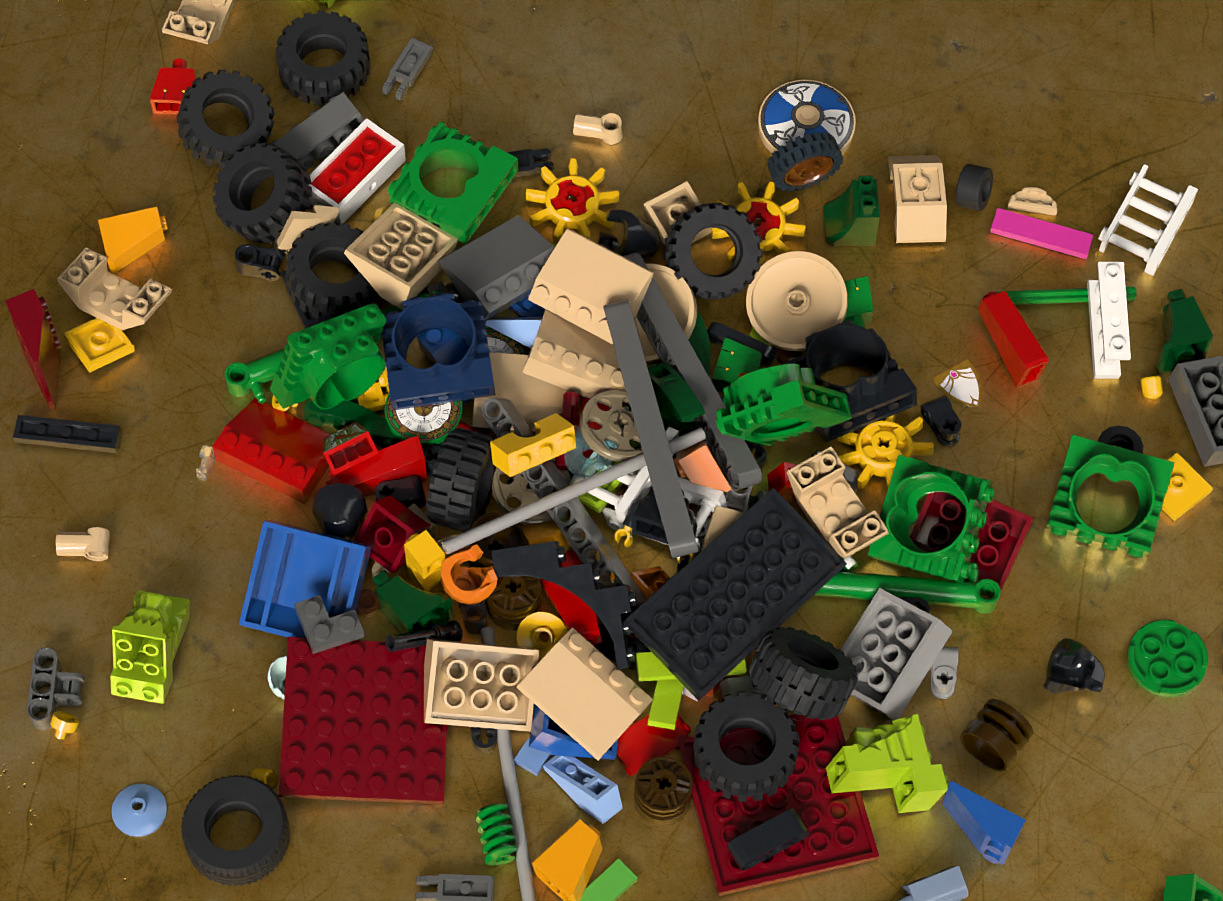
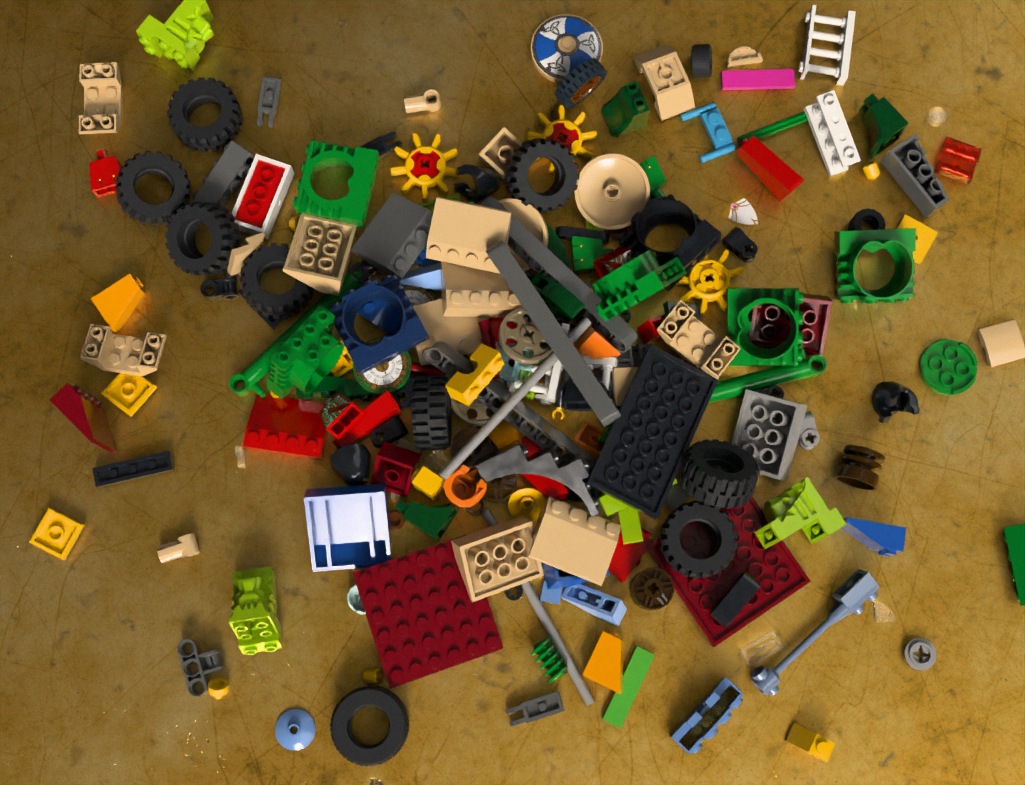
camera: 20 degrees left, 15 degrees up
dark grey plate [294,595,364,654] -> none
black pin [386,620,463,652] -> none
none -> dark azure plate [680,102,736,163]

